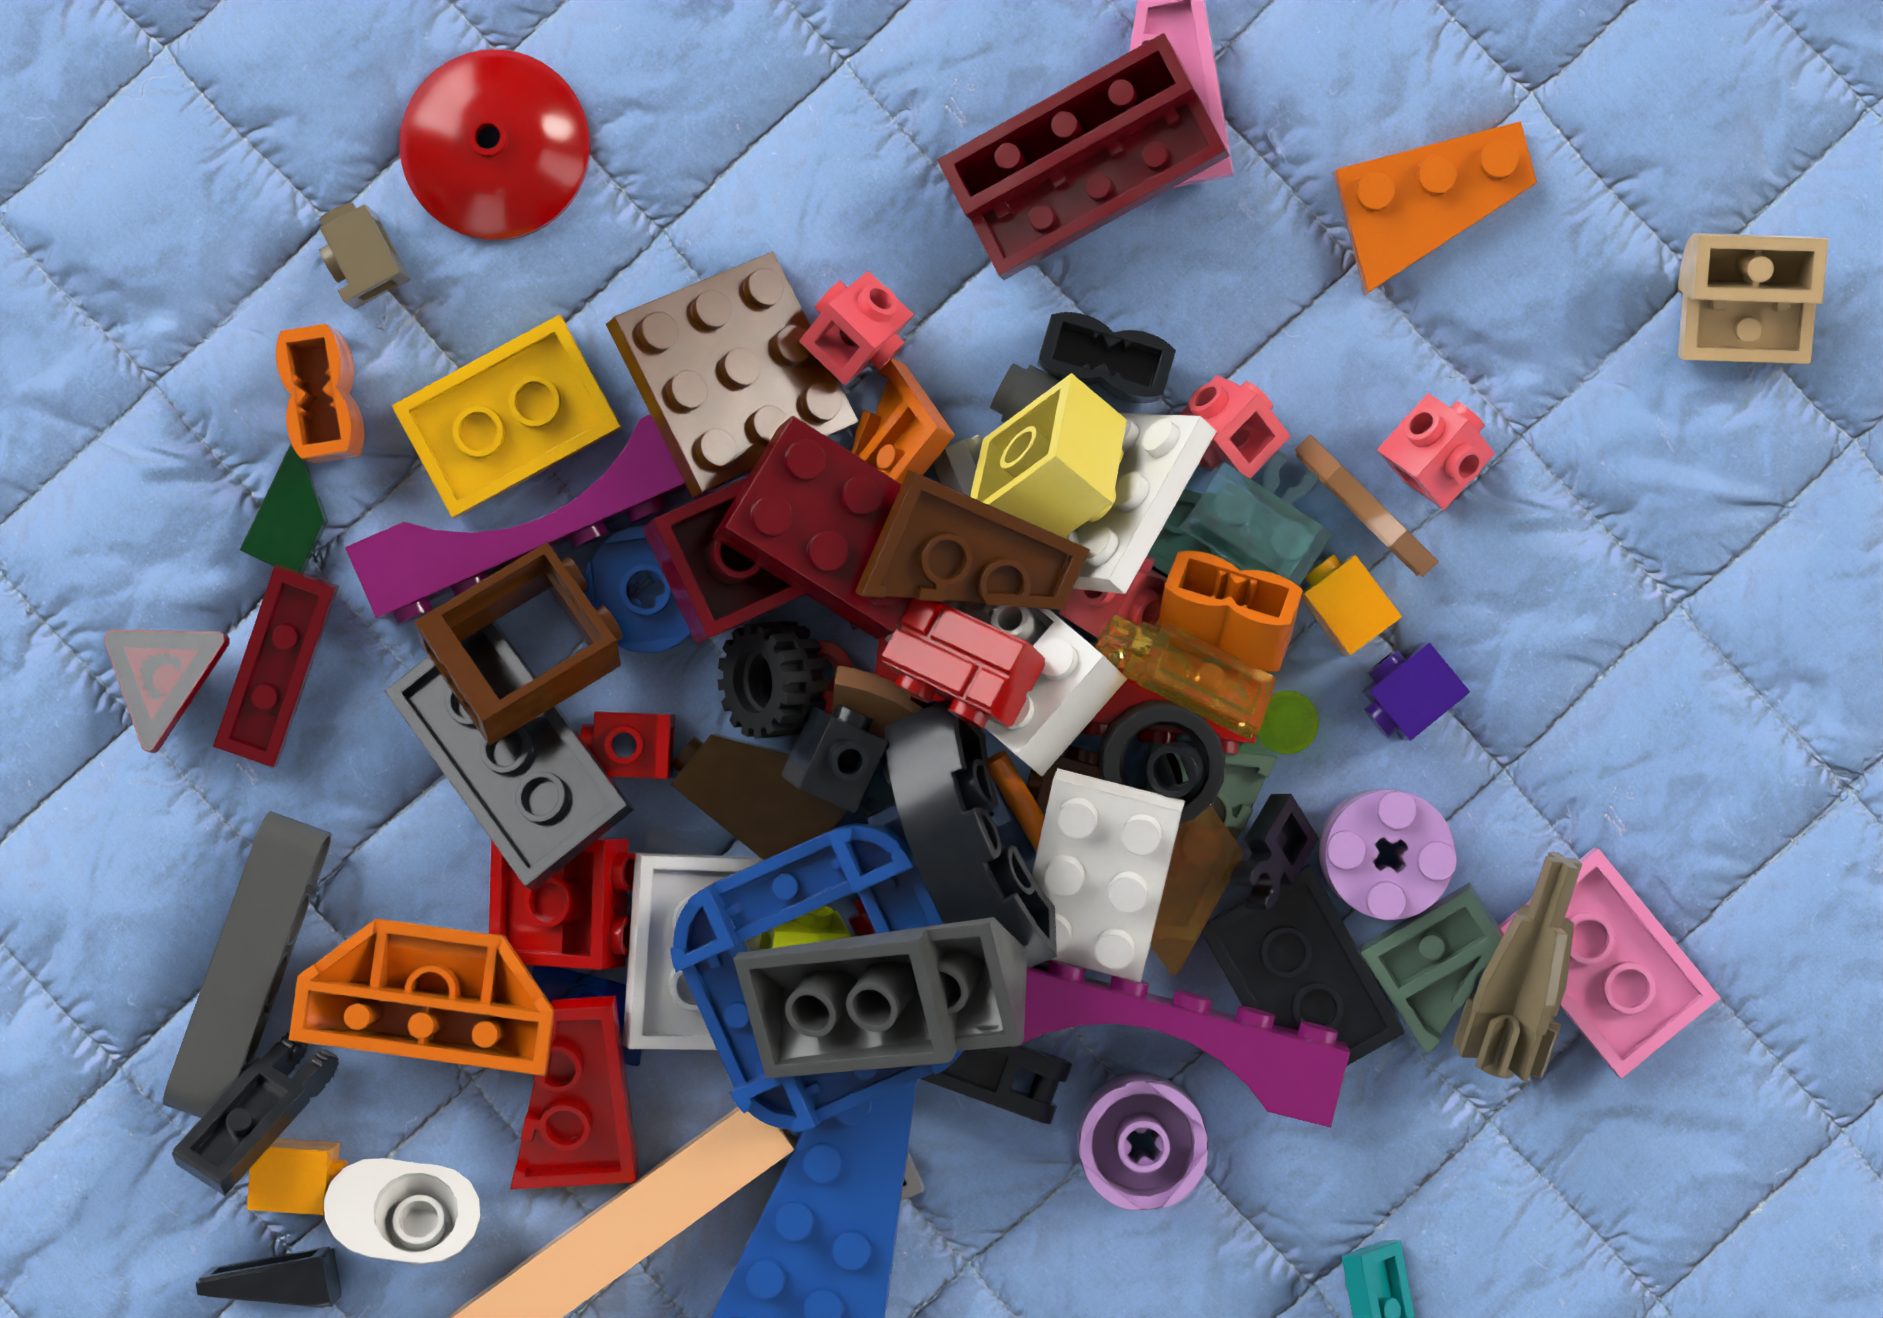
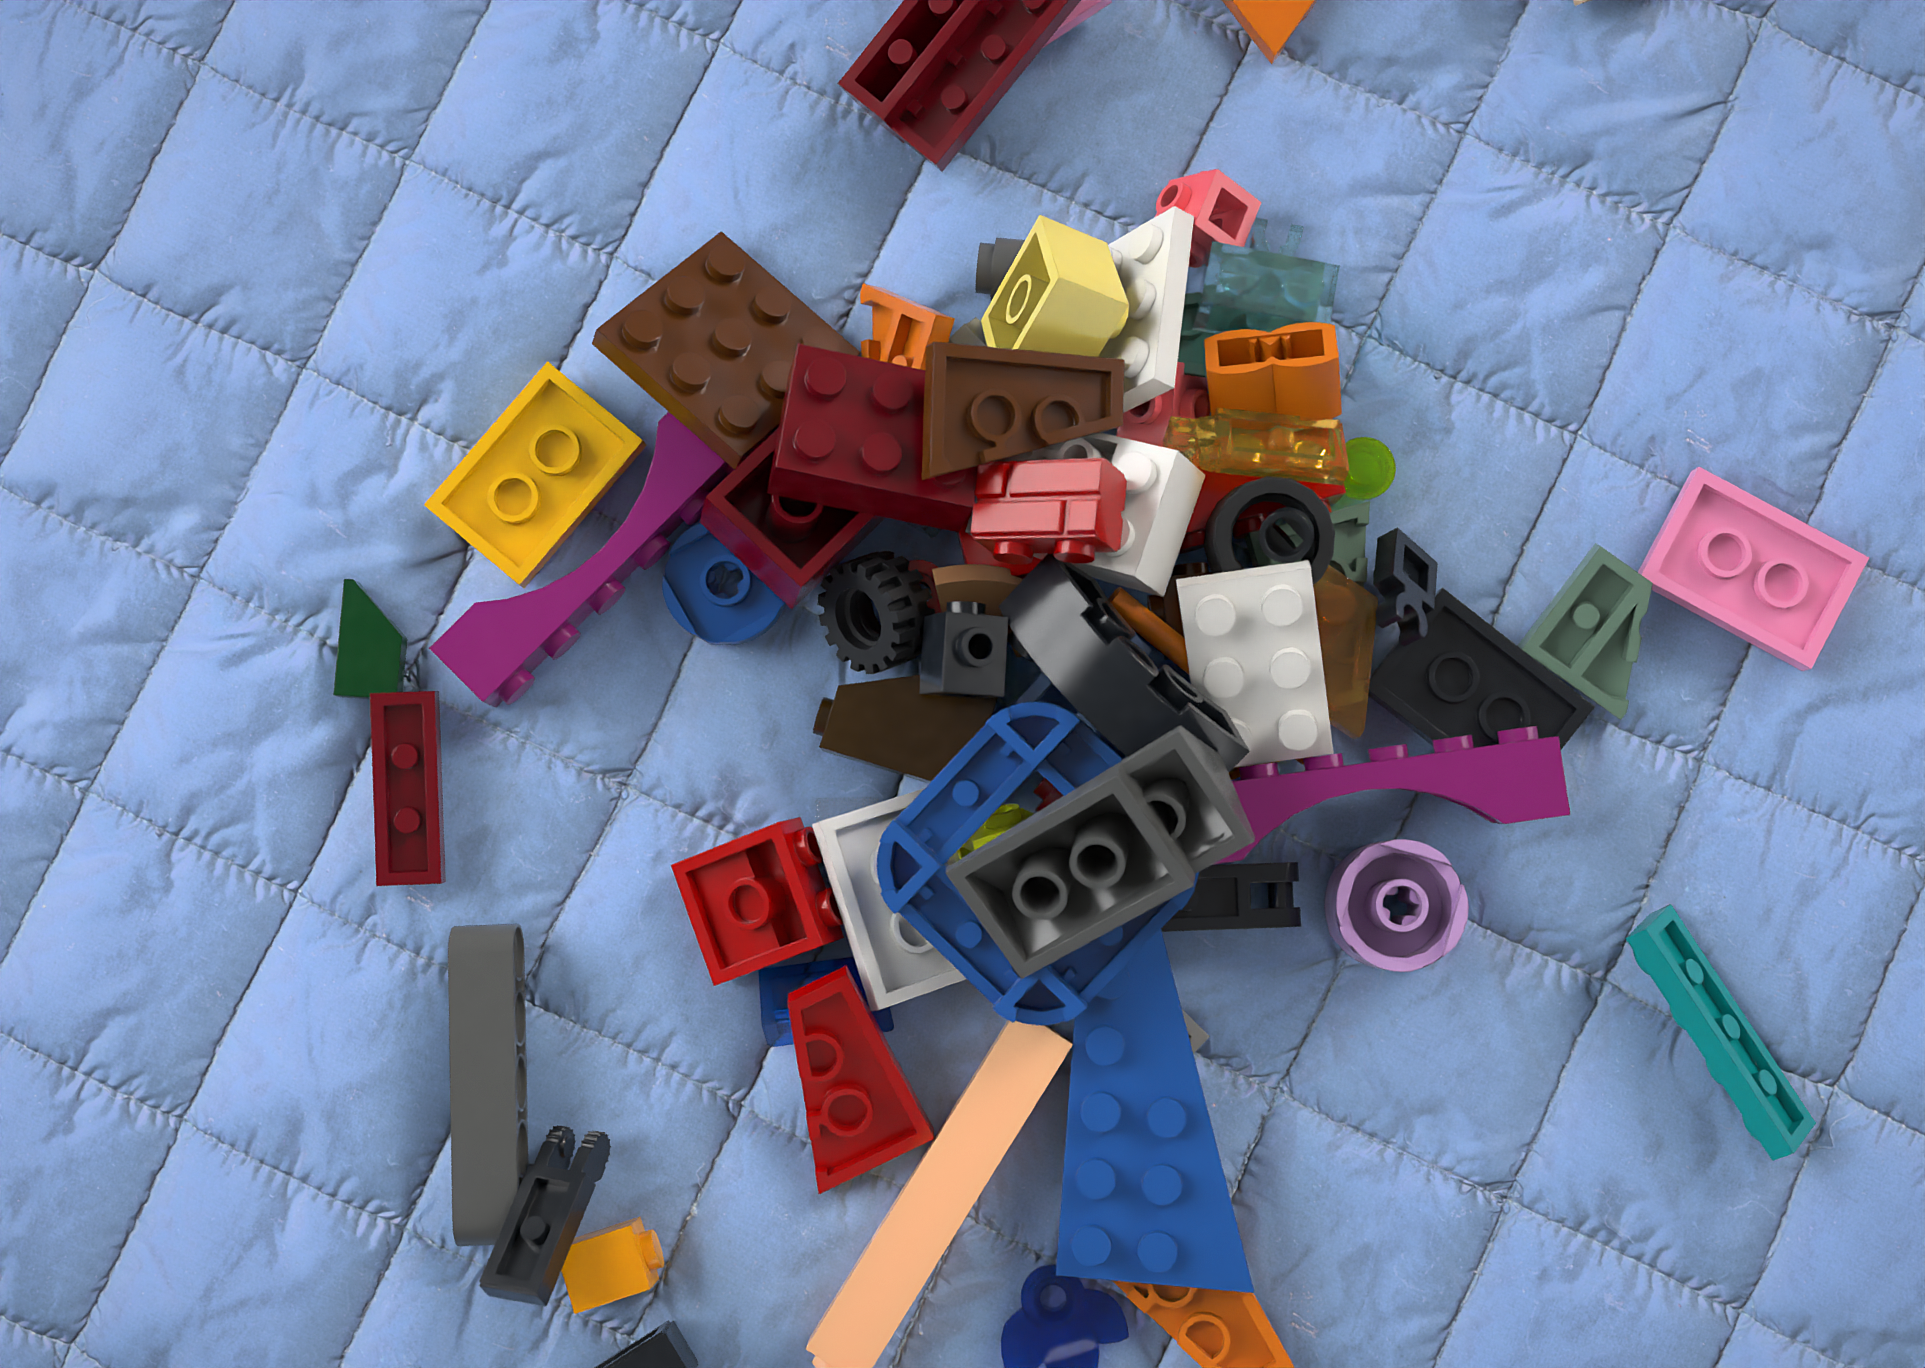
camera: 15 degrees left, 5 degrees down
piece [104,629,230,753] -> none
orange brick [276,324,365,464] -> none
orange wedge [289,918,554,1076] -> none
dark tan brick [319,203,411,309] -> none
white piece [324,1158,481,1265] -> none
plate [385,621,634,891] -> none
red dish [399,49,591,241] -> none
reddish brown window [414,542,623,746] -> none
red brick [580,711,675,779] -> none
coral brick [799,271,914,385] -> none
black brick [1037,312,1176,403] -> none
medium nougat tile [1295,434,1439,577] -> none
light orange brick [1301,554,1402,656] -> none
lavender brick [1319,788,1457,920] -> none
dark purple brick [1362,642,1470,741] -> none
coral brick [1377,393,1495,510] -> none
dark tan piece [1452,852,1582,1081] -> none

